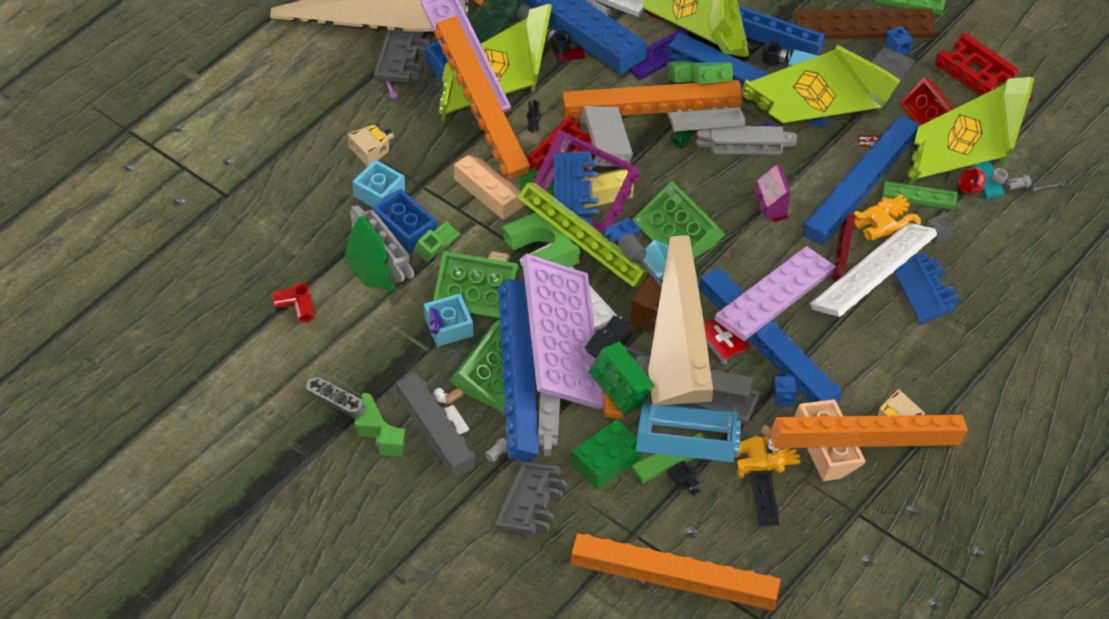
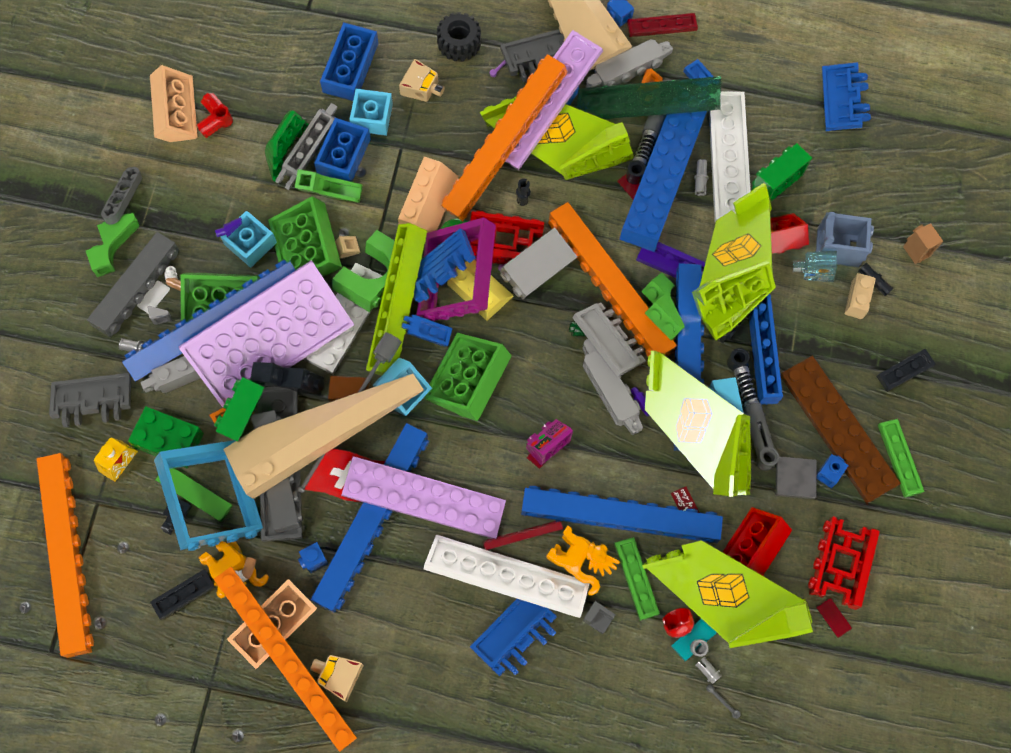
camera: 60 degrees right, 20 degrees up
none -> yellow torso [94,437,138,482]
none -> light grey slope [147,306,173,325]
none -> light nougat slope [150,65,198,142]
none -> blue brick [320,22,378,101]
none -> black tyre [437,12,481,62]

